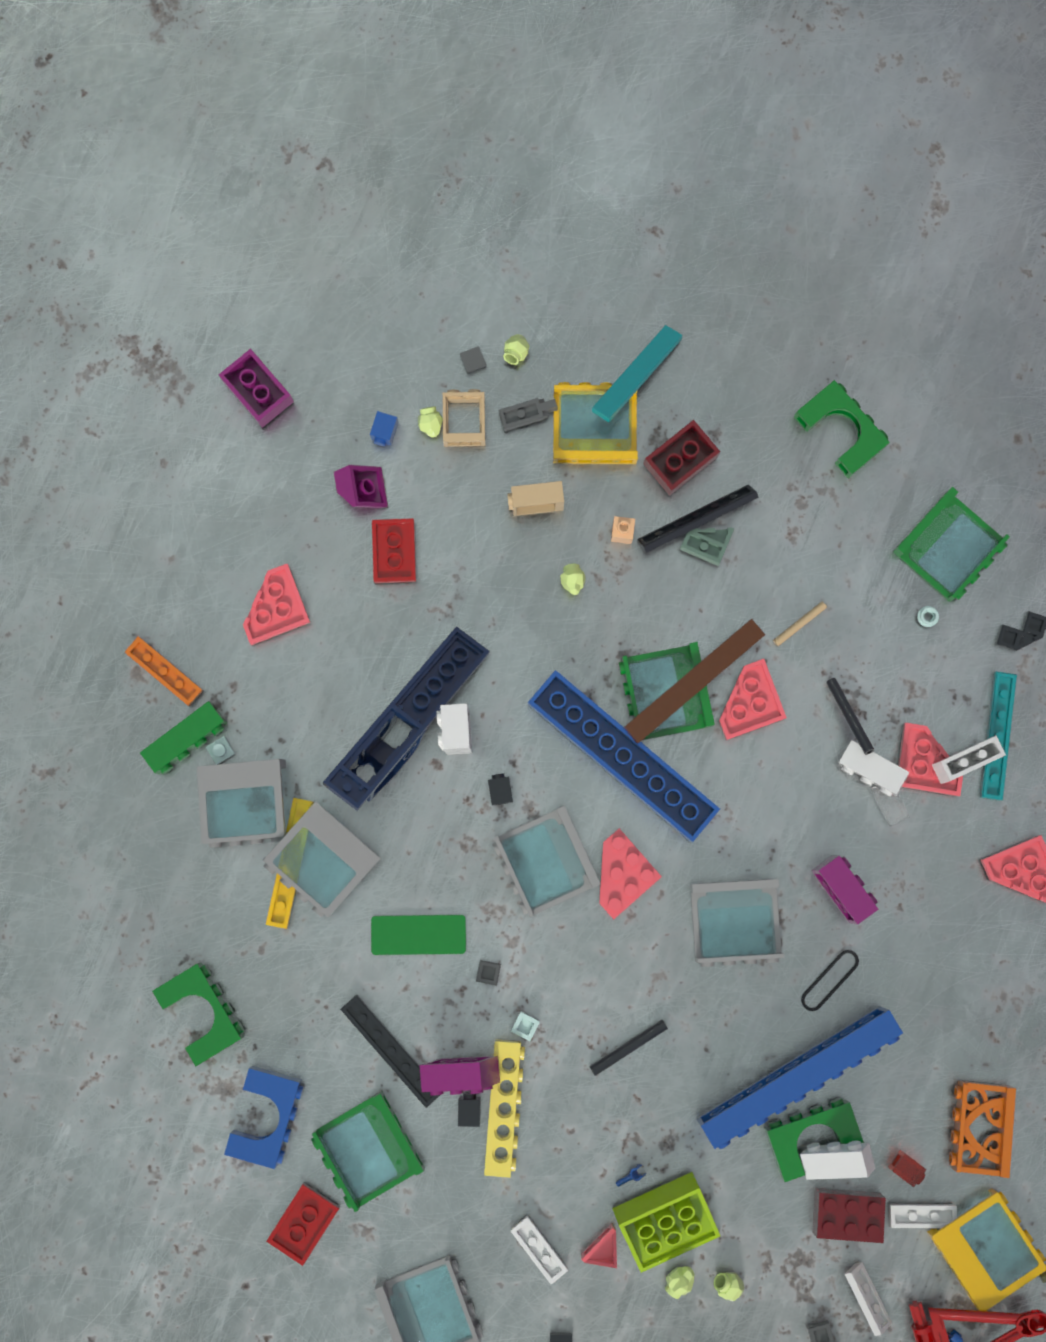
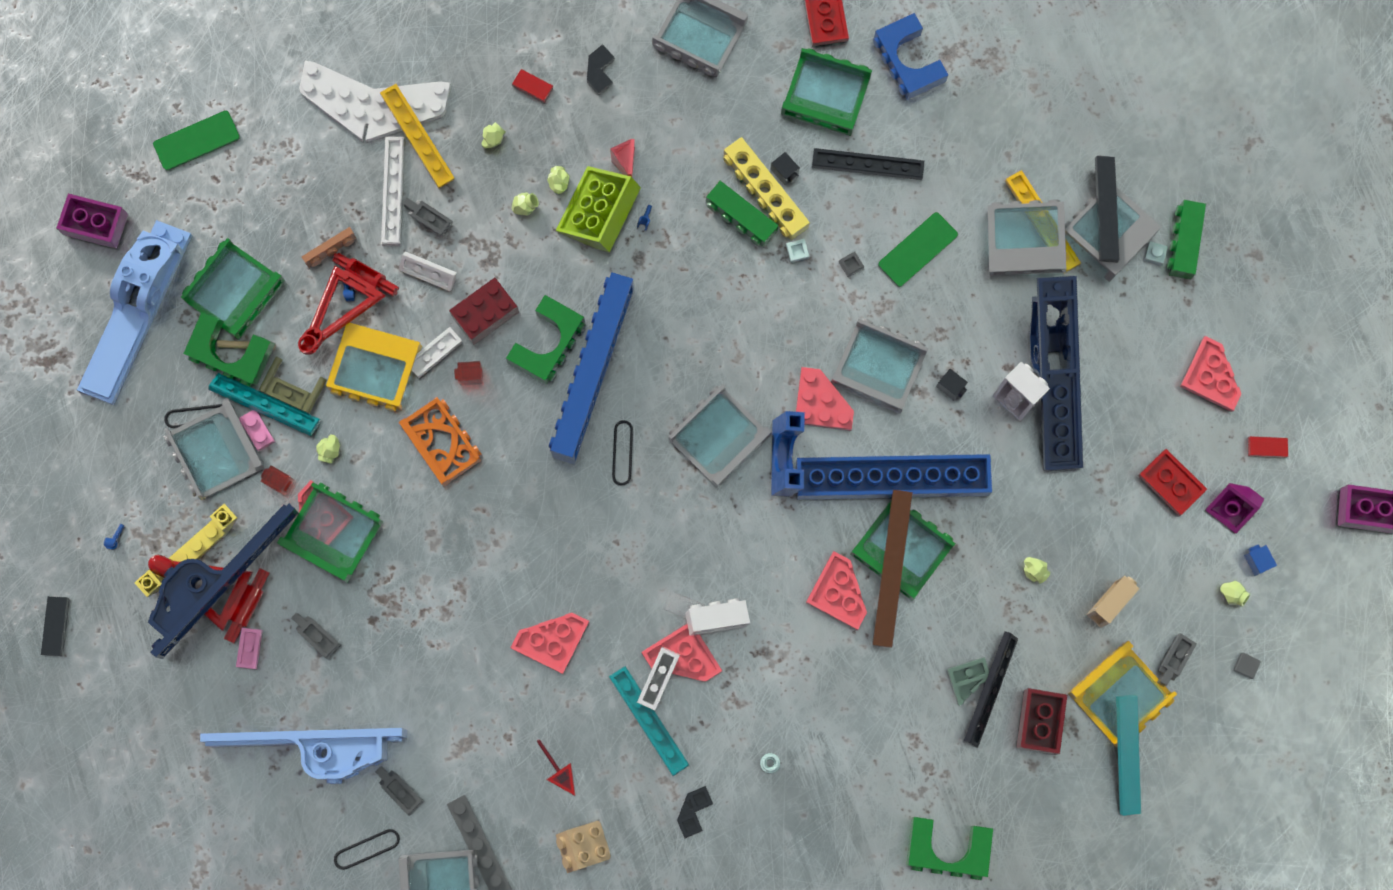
camera: 135 degrees right, 5 degrees down
orange plate [125,636,204,707] -> none
green arch [152,962,245,1067] -> none
magenta brick [419,1056,500,1096] -> none
tan window [442,389,486,447] -> none
yellowish green rock [503,334,530,365] -> none
white plate [510,1215,568,1284] -> none
black piece [590,1020,668,1076] -> none
light nougat brick [611,516,635,544] -> none
tan bar [773,601,827,646] -> none
white brick [800,1141,876,1180] -> none
magenta brick [811,855,879,925] -> none
black piece [826,678,874,755] -> none
clear light blue panel [893,487,1010,602] -> none
none -> green brick [706,180,779,248]
none -> blue arch [771,411,805,497]
none -> black tile [1095,156,1120,263]
none -> red tile [1248,436,1288,458]

